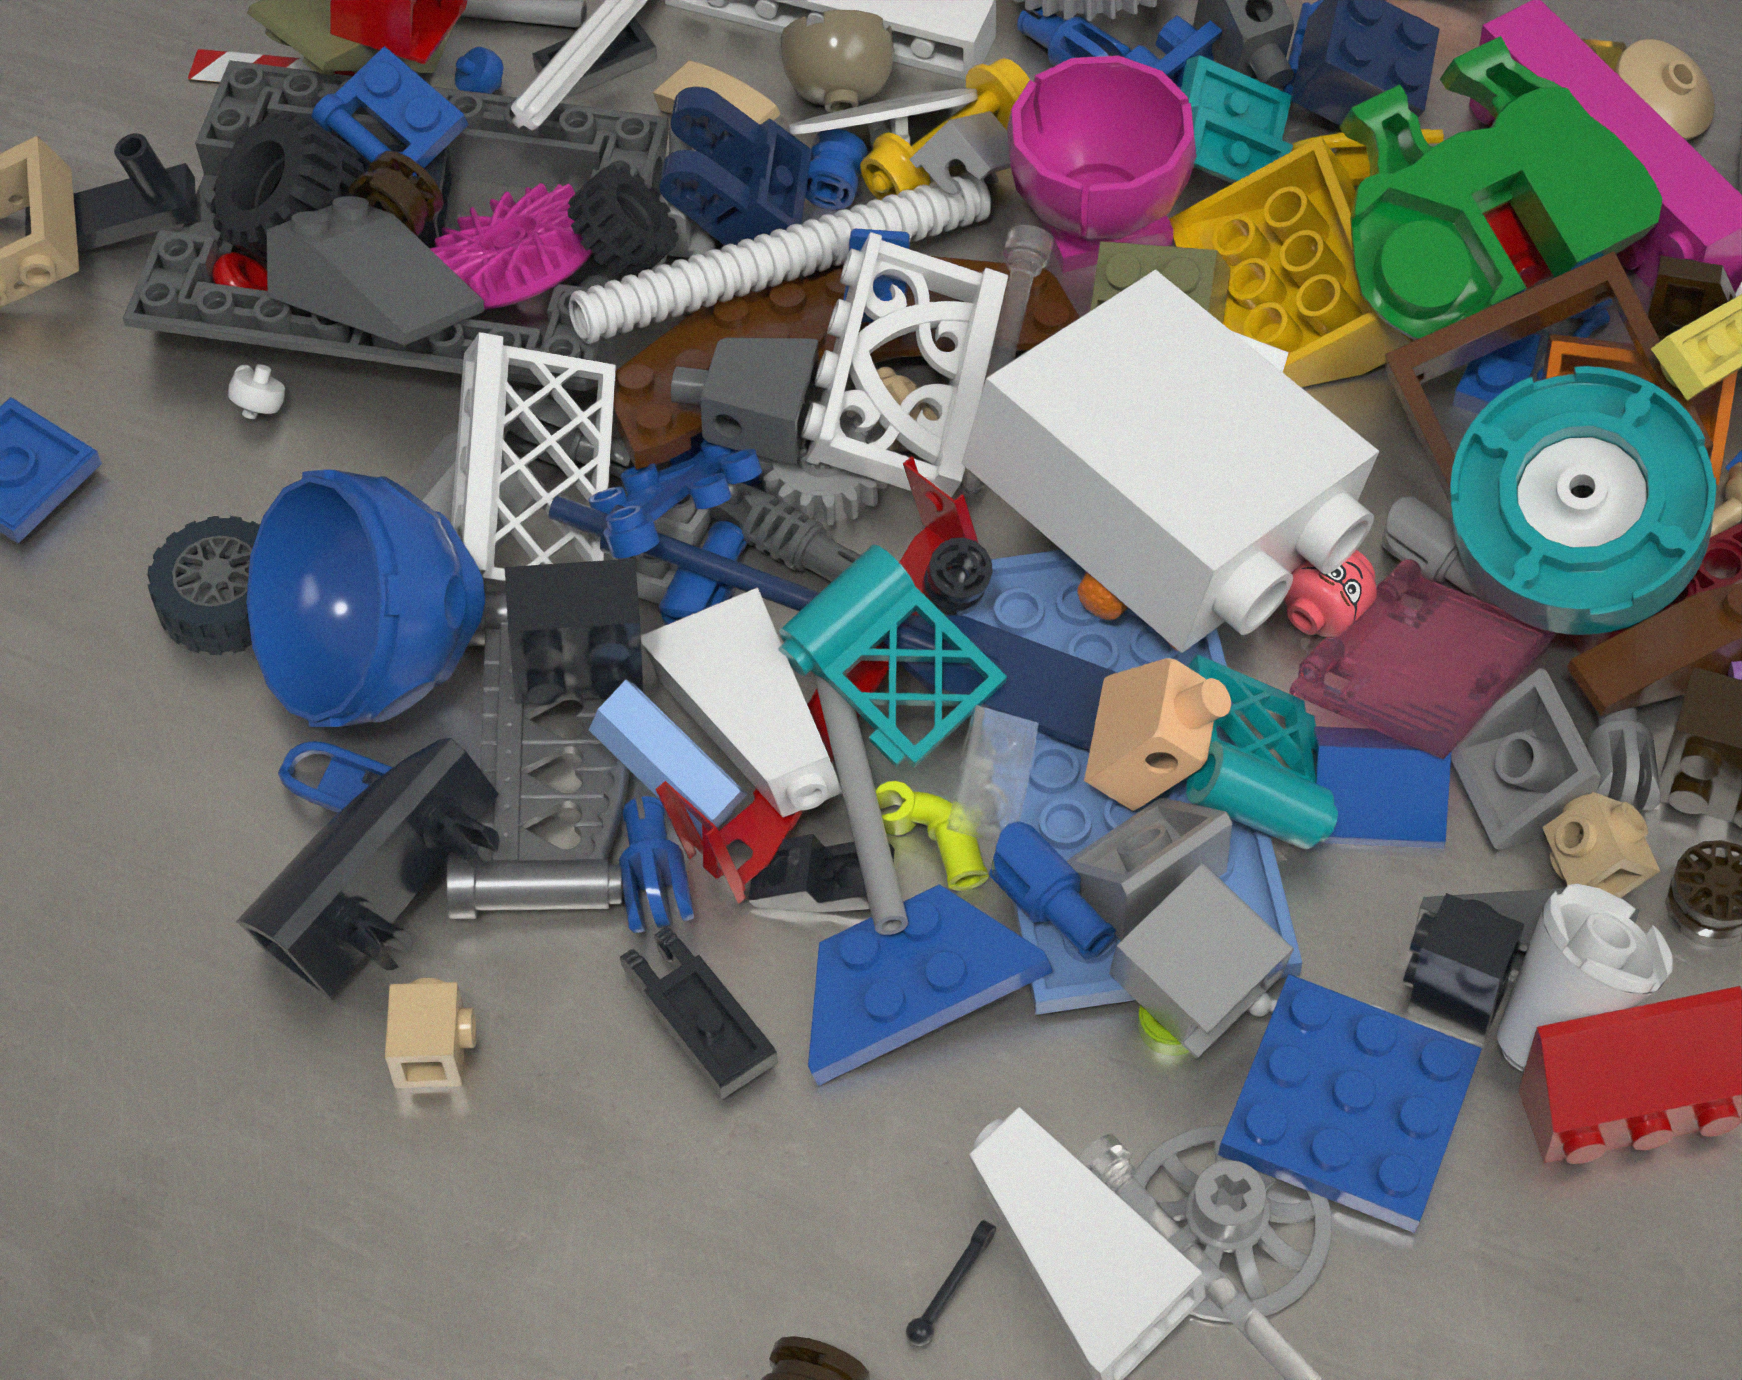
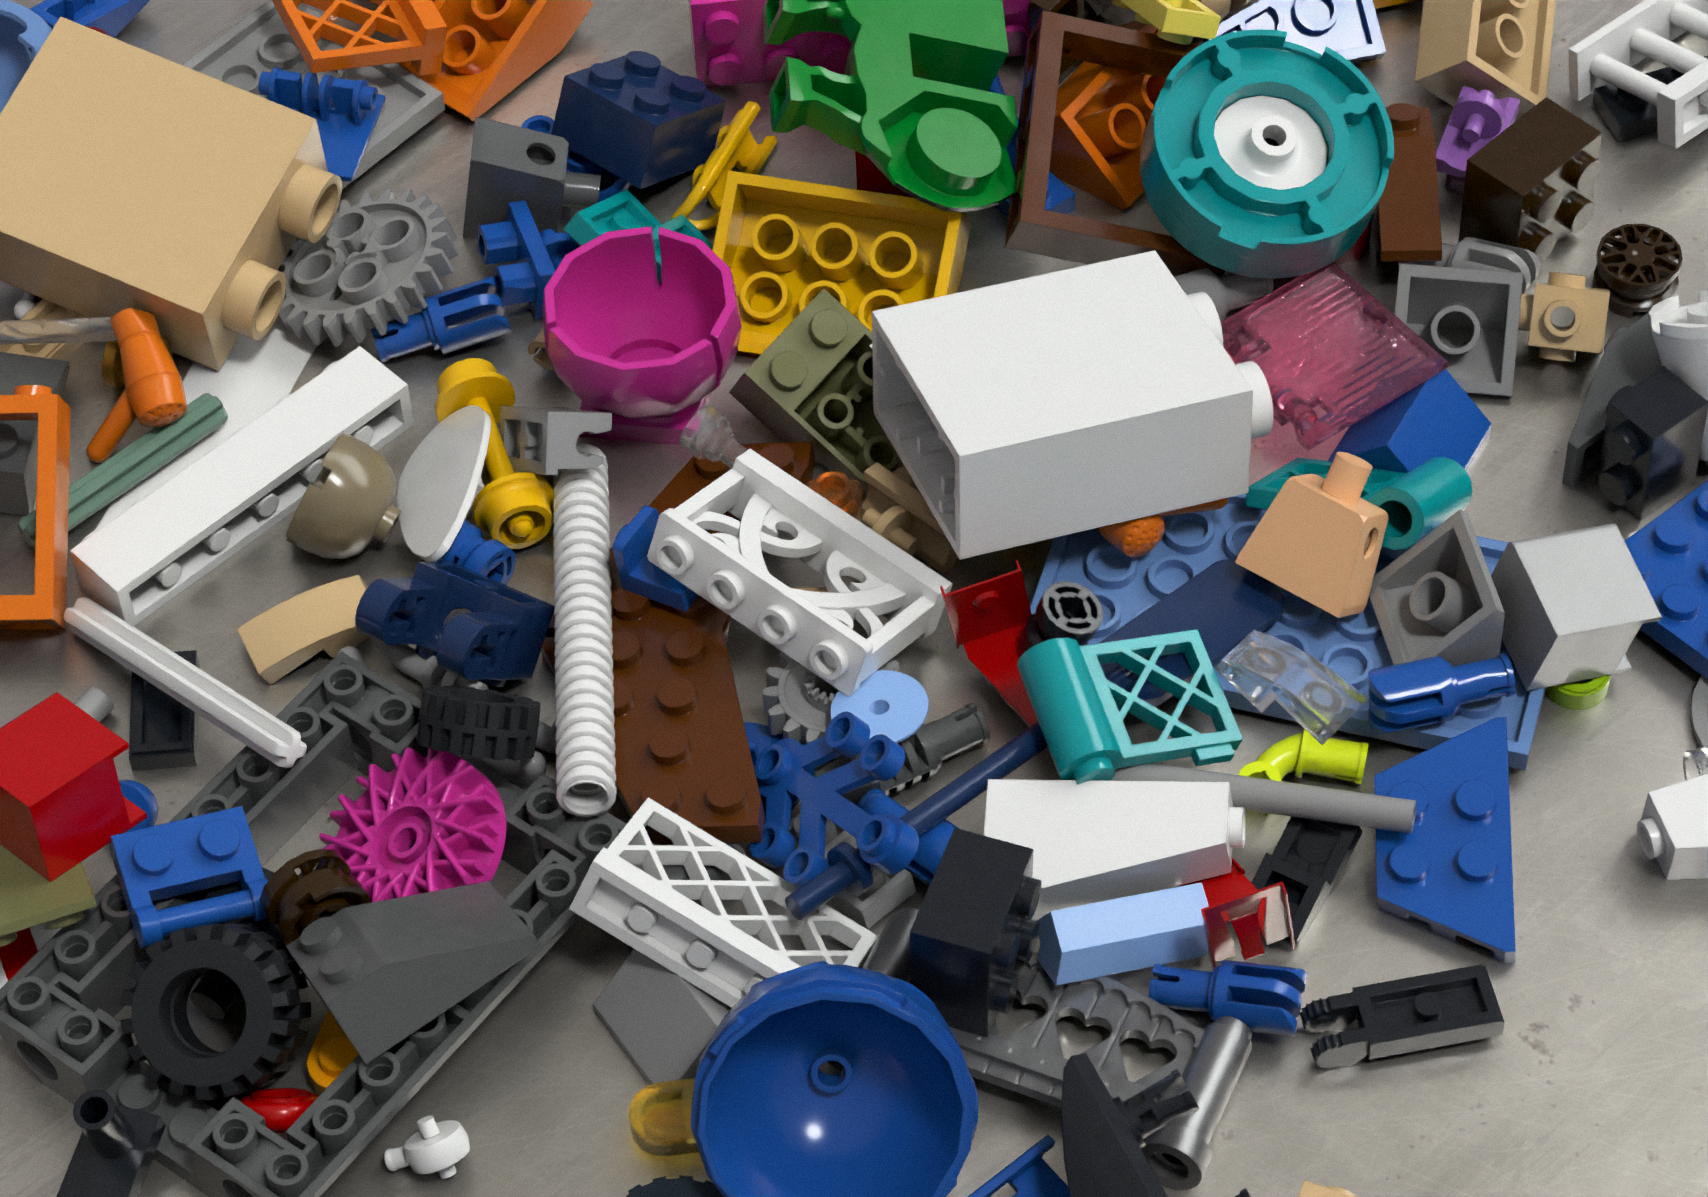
camera: 65 degrees left, 5 degrees down
dark grey torso [671,338,819,465] -> none
none -> light blue piece [831,670,929,743]

